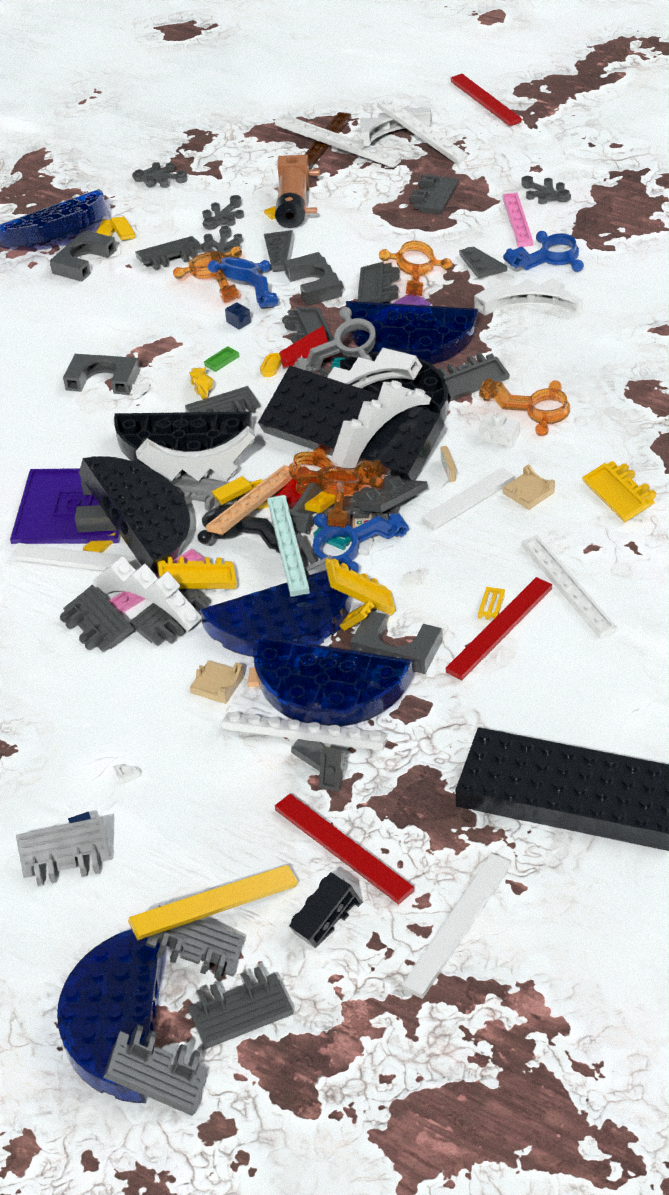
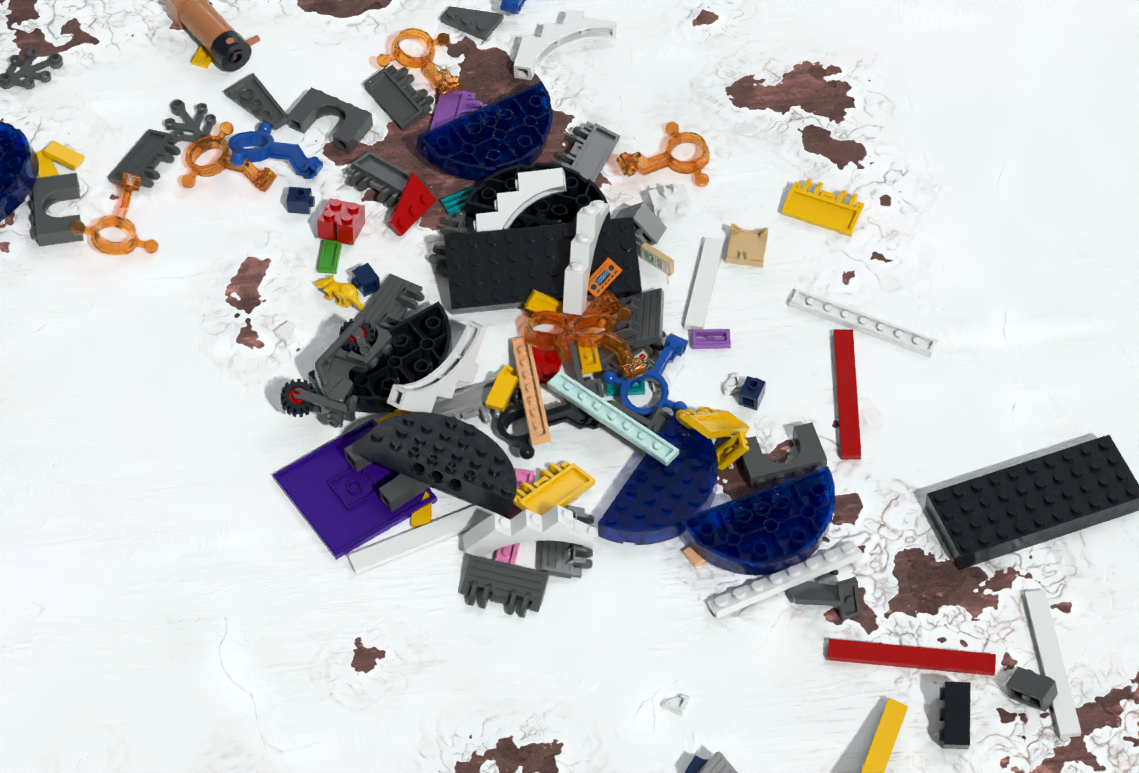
camera: 40 degrees left, 10 degrees up
dark grey arch [63,353,140,395] -> none
tan piece [190,660,244,704] -> none
dark grey plant [202,195,244,230] -> none
yellow tile [260,353,282,377] -> none
light grey piece [294,307,376,372] -> none
yellow tile [478,587,505,620] -> none
none -> clear orange piece [71,172,159,256]
none -> dark grey piece [281,315,392,428]
none -> red piece [317,198,365,245]
none -> dark blue brick [351,263,380,297]
none -> yellow tile [524,289,563,321]
none -> orange tile [588,257,623,299]
none -> light grey brick [615,202,667,245]
none -> medium lavender tile [691,329,731,349]
none -> dark blue brick [739,376,766,410]
none -> dark grey brick [1006,667,1058,712]

